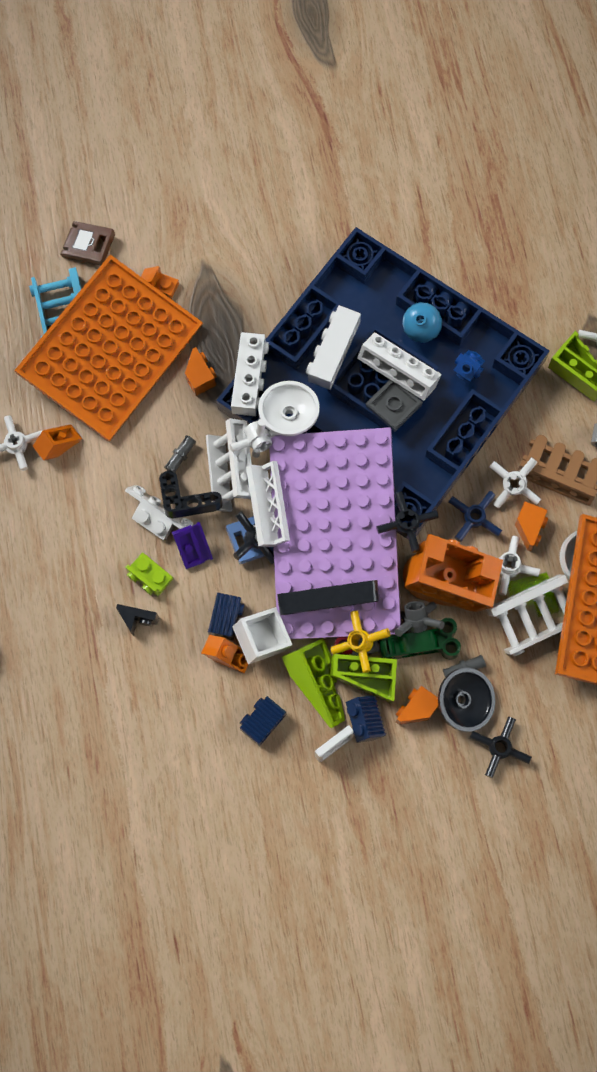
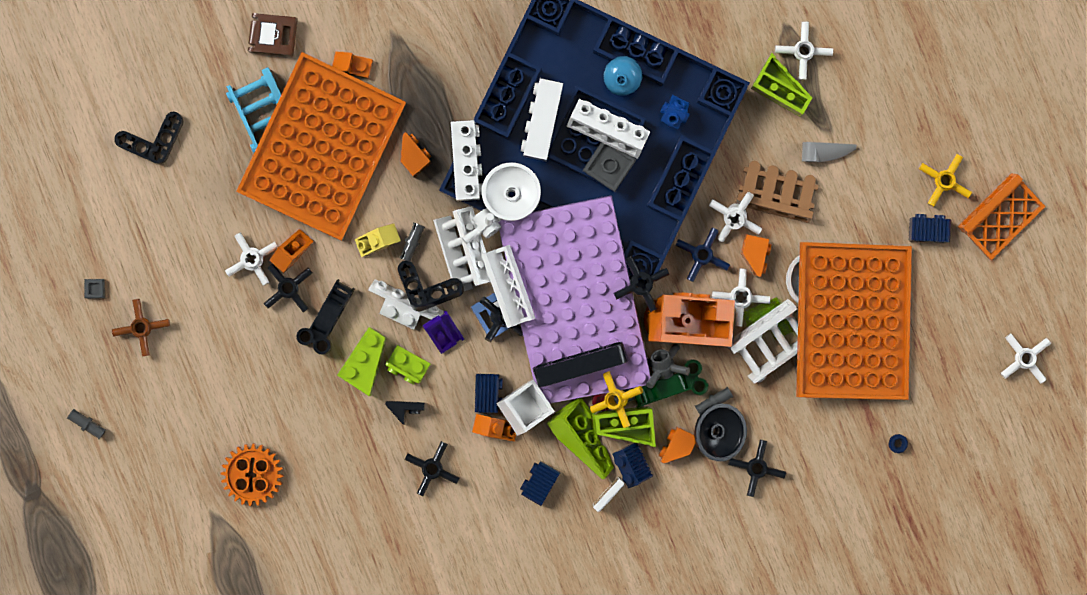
camera: 10 degrees left, 15 degrees up
none -> black bar [263,264,313,313]
none -> black piece [296,279,355,355]
none -> lime wedge [337,327,387,396]
none -> light yellow slope [355,223,401,257]
none -> black bar [405,441,460,496]

